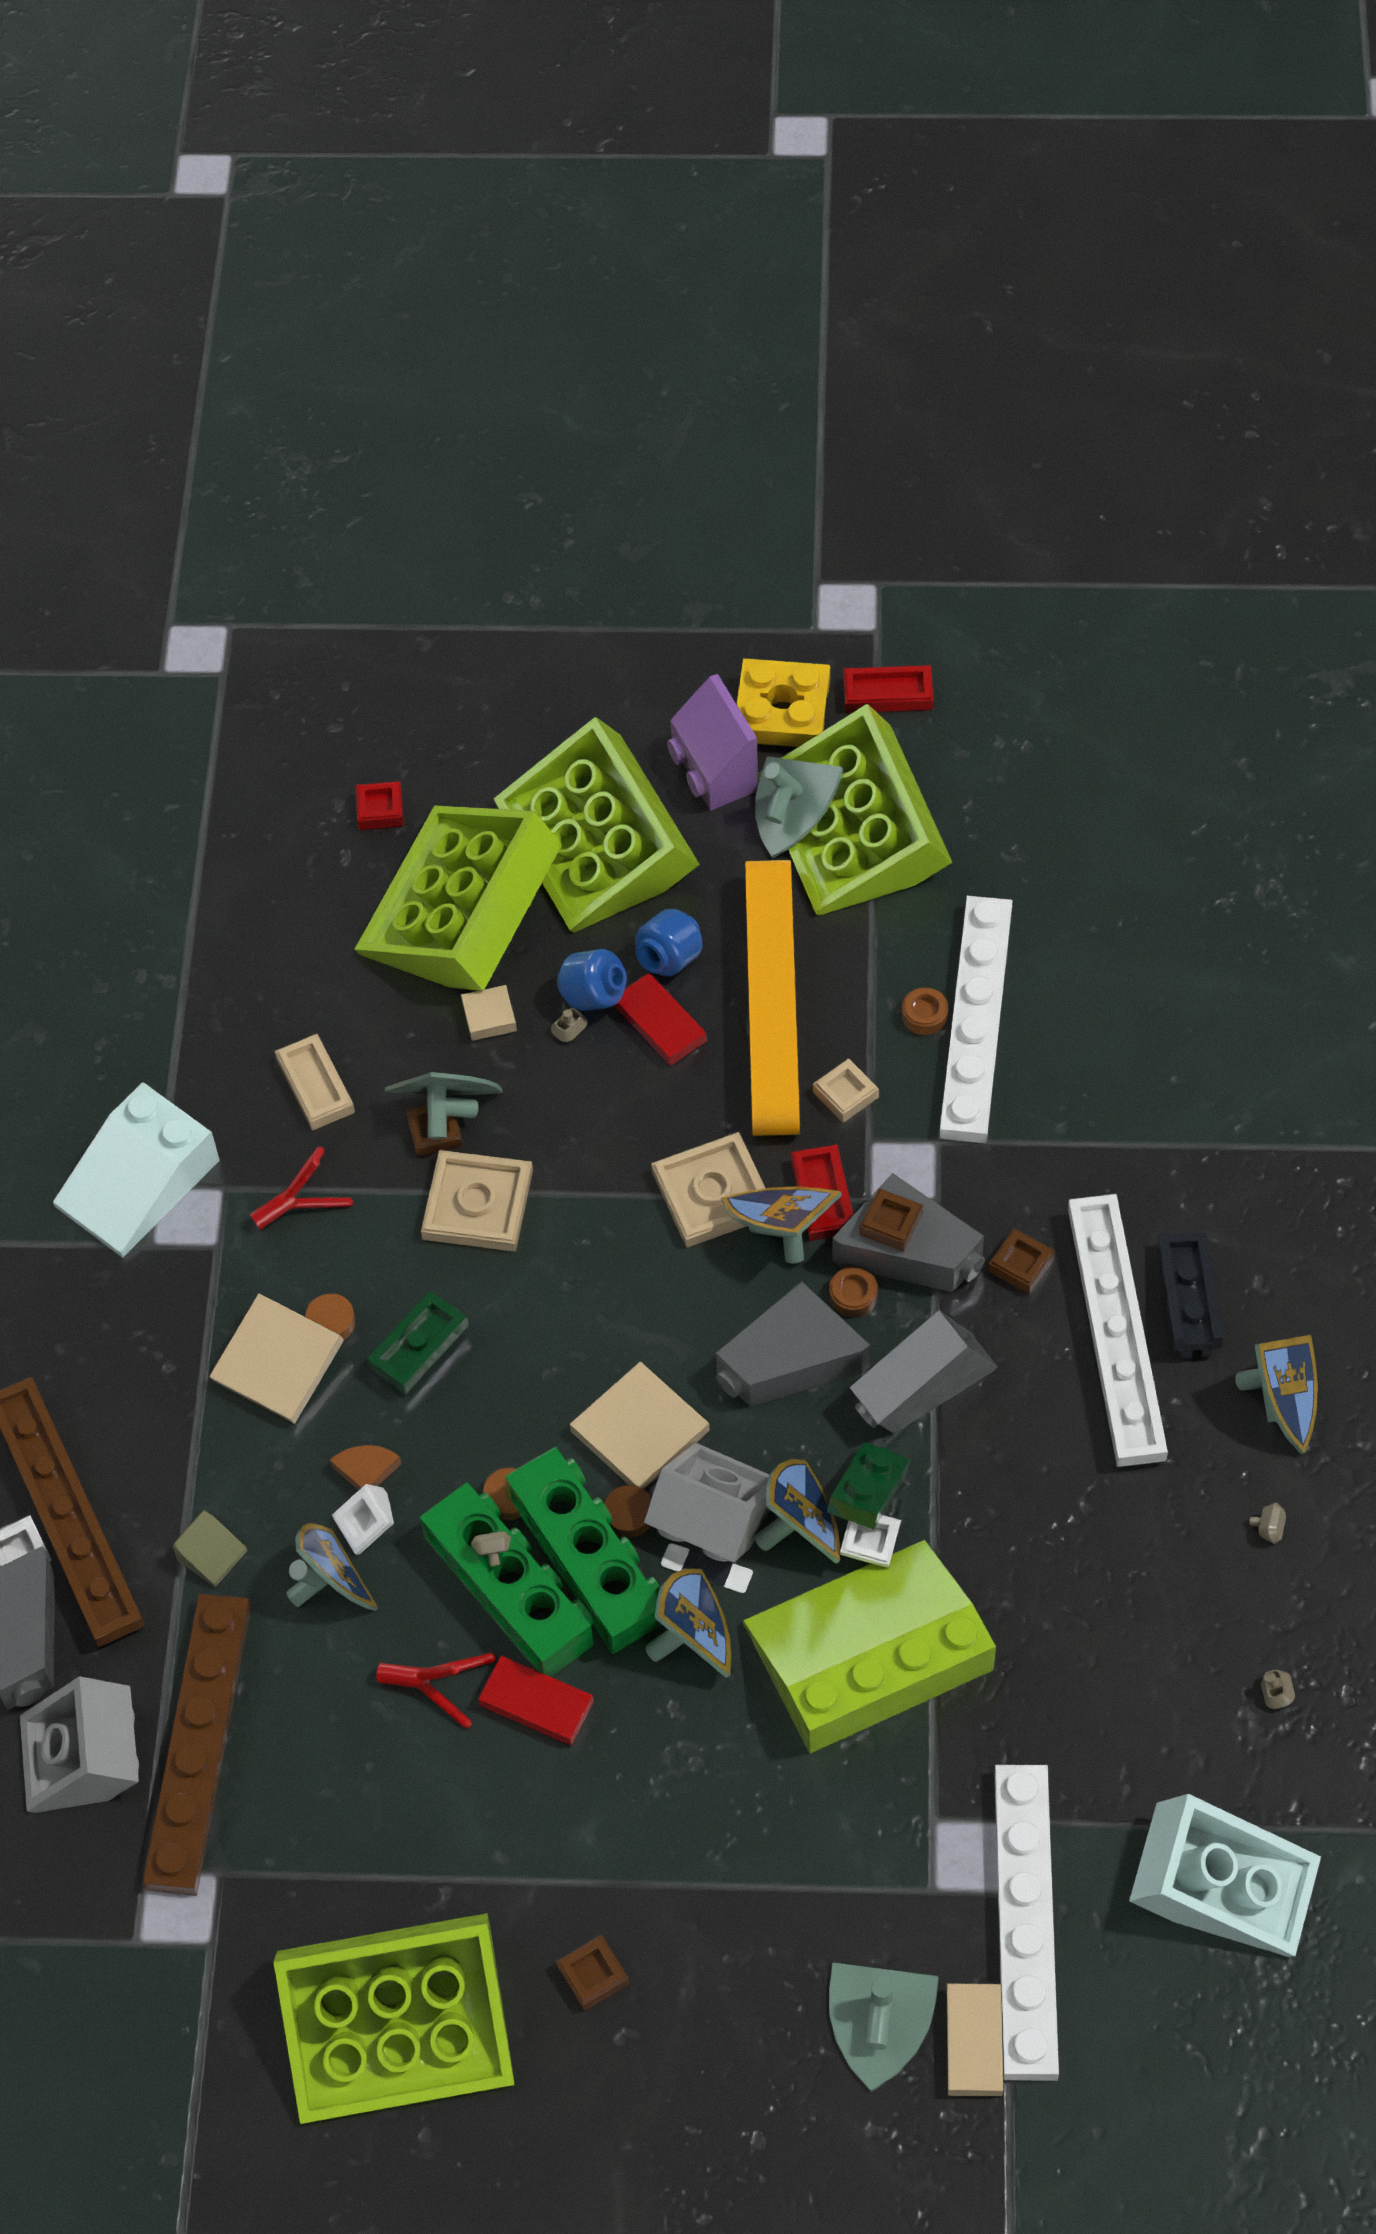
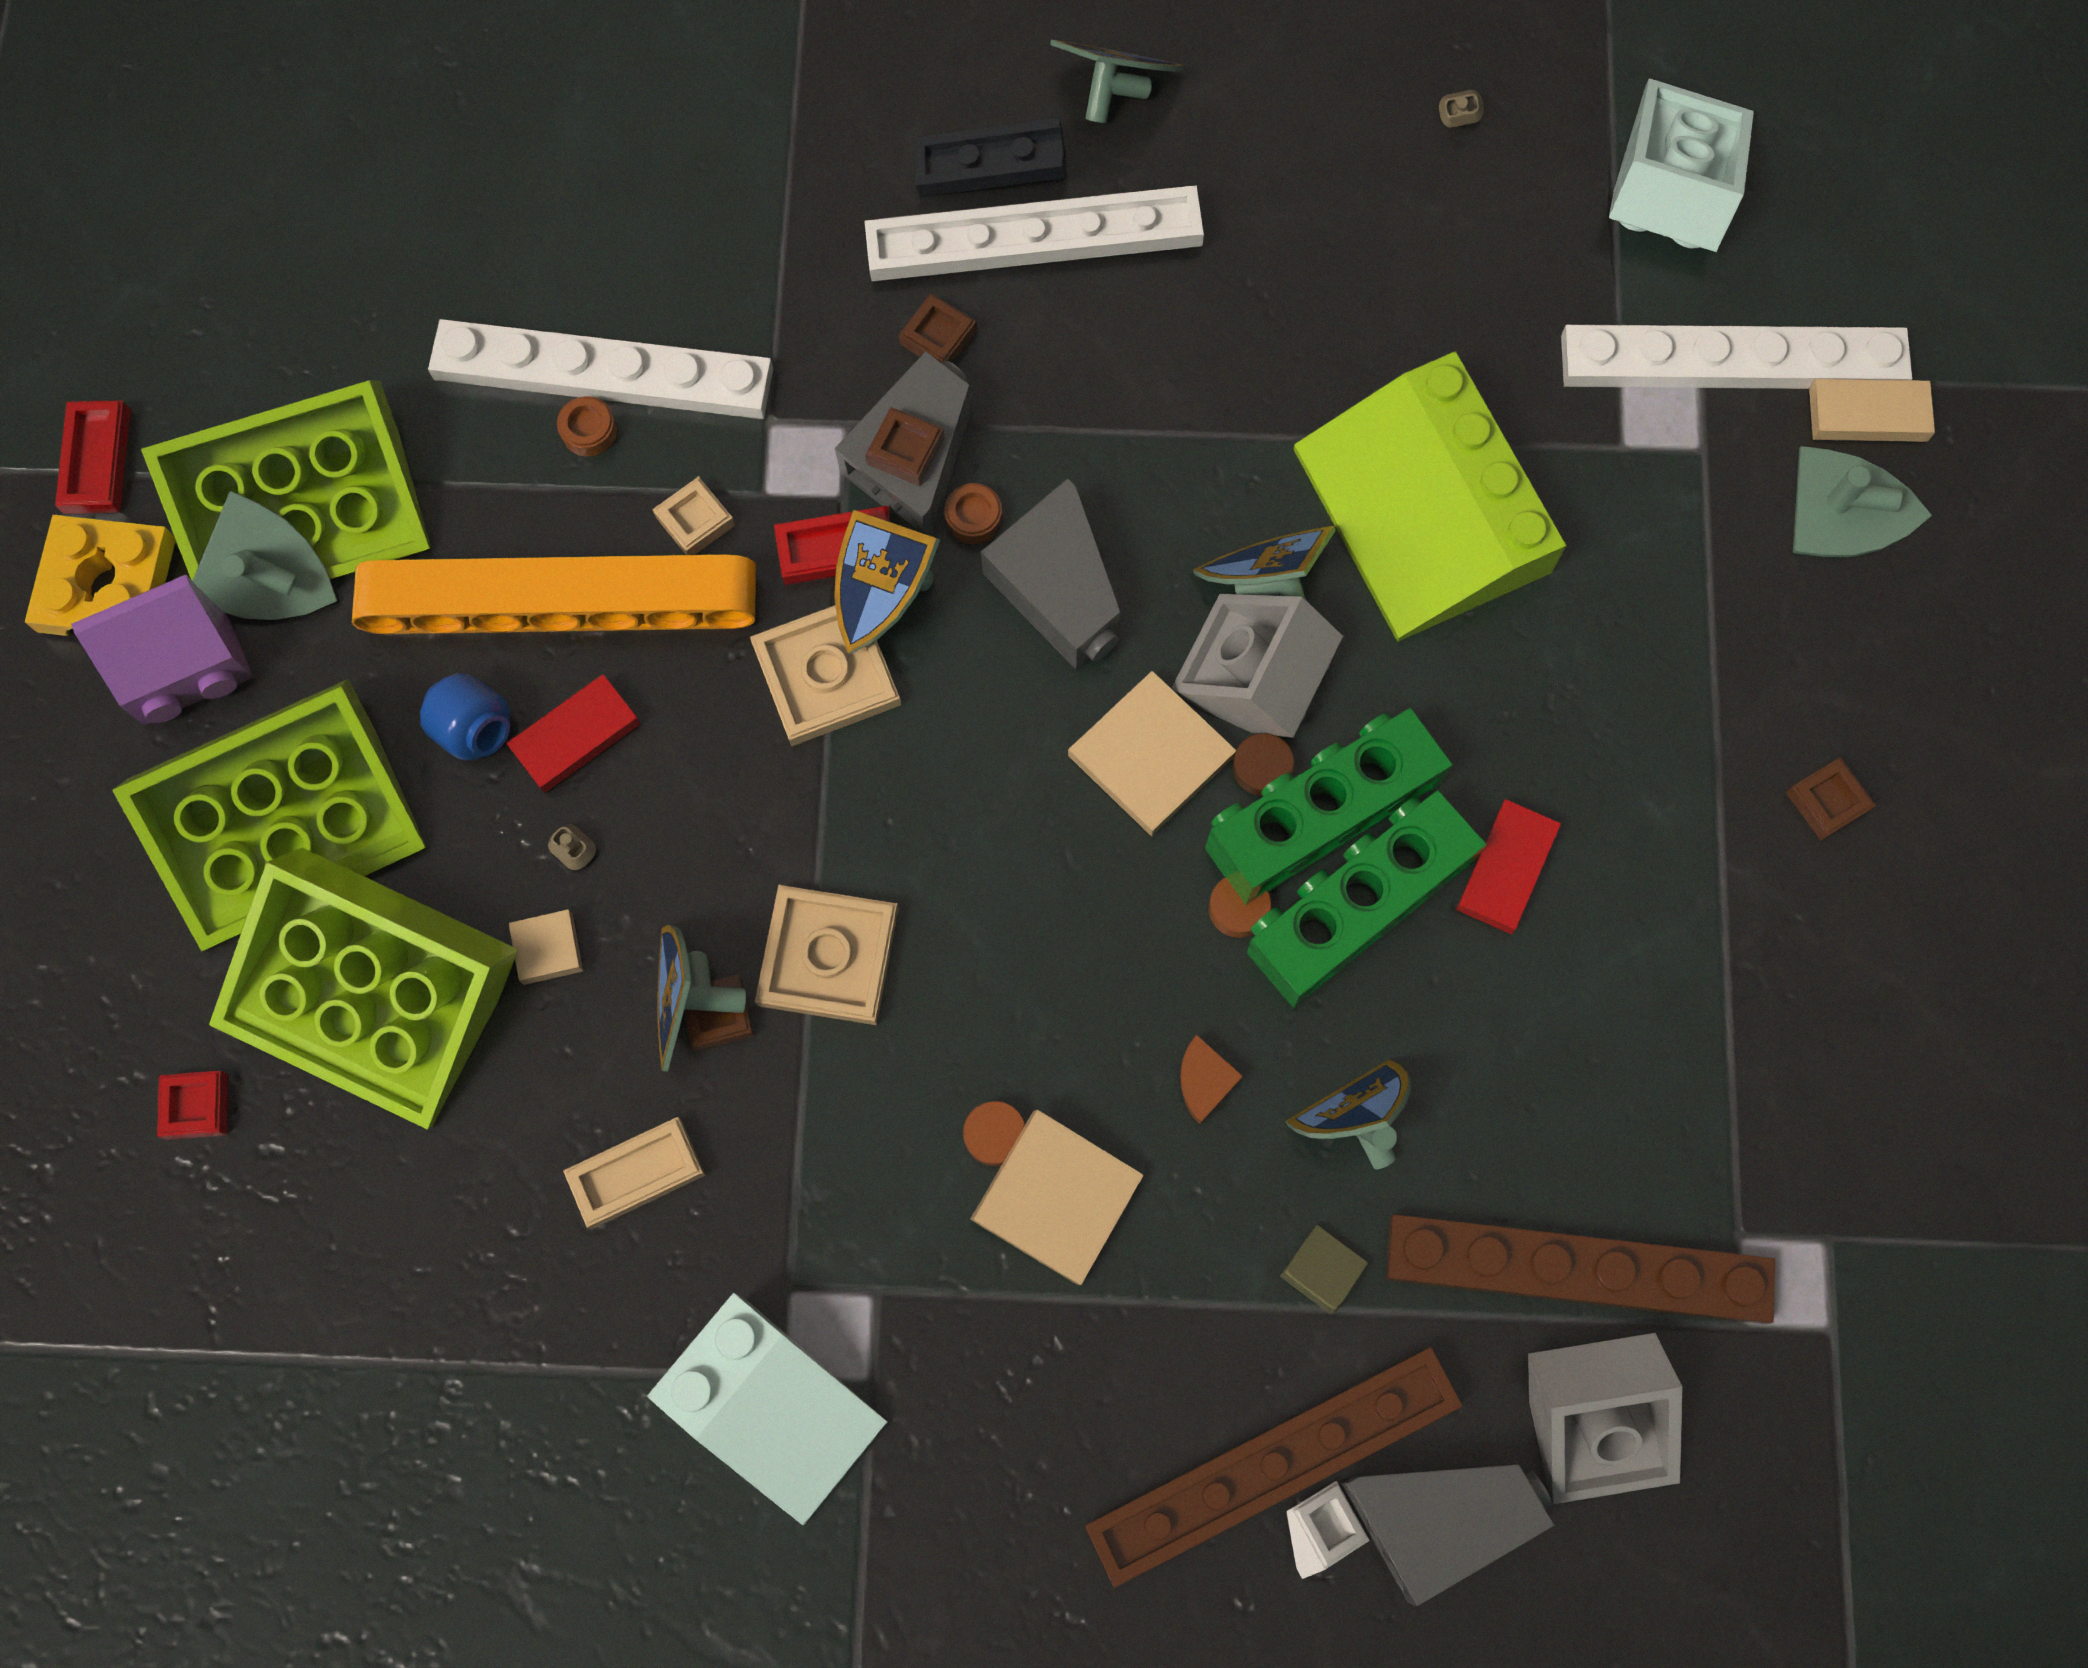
camera: 90 degrees left, 15 degrees up
red plant [250,1147,353,1230] -> none
lime slope [274,1913,514,2124] -> none
white slope [332,1484,394,1555] -> none
dark green plate [367,1291,469,1394] -> none
red plant [376,1653,495,1728] -> none
dark tan rock [471,1531,511,1567] -> none
blue head [557,949,627,1011] -> none
shield [645,1569,731,1678] -> none
sticker [661,1543,753,1593] -> none
dark green plate [827,1442,910,1530] -> none
white slope [840,1515,901,1568] -> none
slope [850,1310,998,1433] -> none
dark tan rock [1250,1503,1286,1544] -> none

